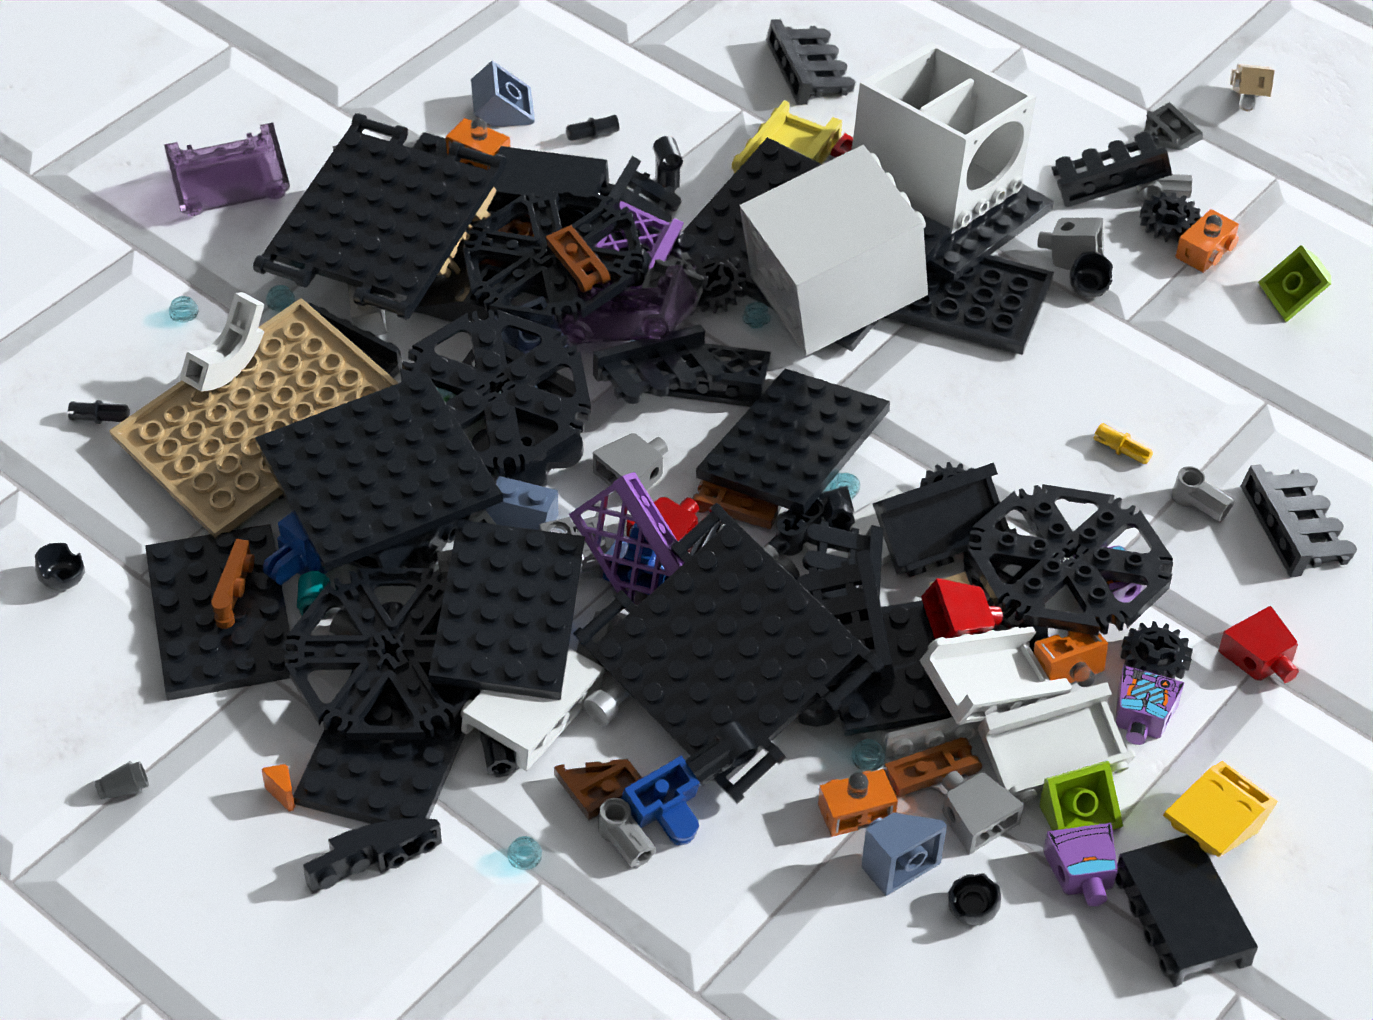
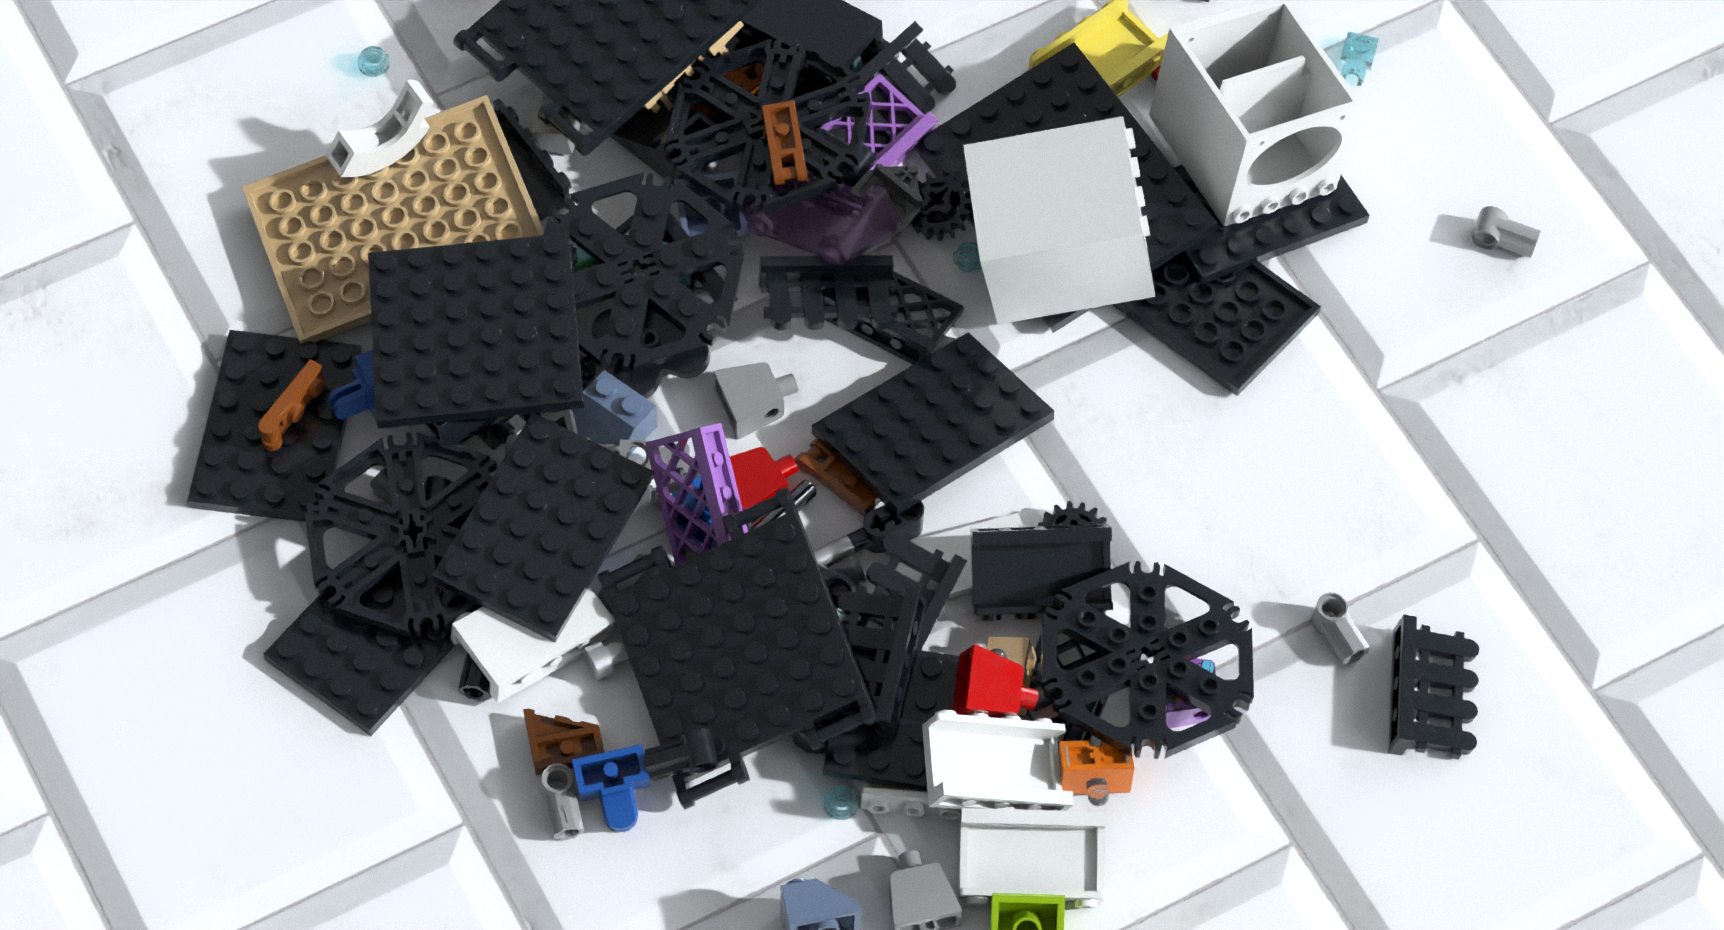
camera: 20 degrees right, 10 degrees up
black hair [35,542,85,590] -> none
black axle [68,400,130,424] -> none
dark grey cone [95,761,149,800] -> none
orange slope [261,764,295,811] -> none
clear light blue plate [266,285,295,312] -> none
teal brick [297,571,330,616] -> none
black slope [303,818,442,894] -> none
clear light blue plate [507,836,542,870] -> none
black piece [653,136,683,193] -> none
black piece [818,486,855,532] -> none
orange piece [818,769,898,837] -> none
clear light blue plate [829,473,860,500] -> none
dark orange plate [884,737,983,797] -> none
light grey torso [1037,218,1104,270] -> none
black fence [1051,132,1172,208] -> none
black hair [1069,251,1113,298] -> none
yellow axle [1093,423,1153,464] -> none
torso [1115,665,1185,745] -> none
black gear [1120,621,1193,679] -> none
black gear [1139,192,1201,242] -> none
dark grey slope [1143,102,1203,150] -> none
orange piece [1175,209,1239,273] -> none
red torso [1218,606,1299,683] -> none
tan piece [1230,64,1275,112] -> none
lime slope [1258,245,1331,322] -> none

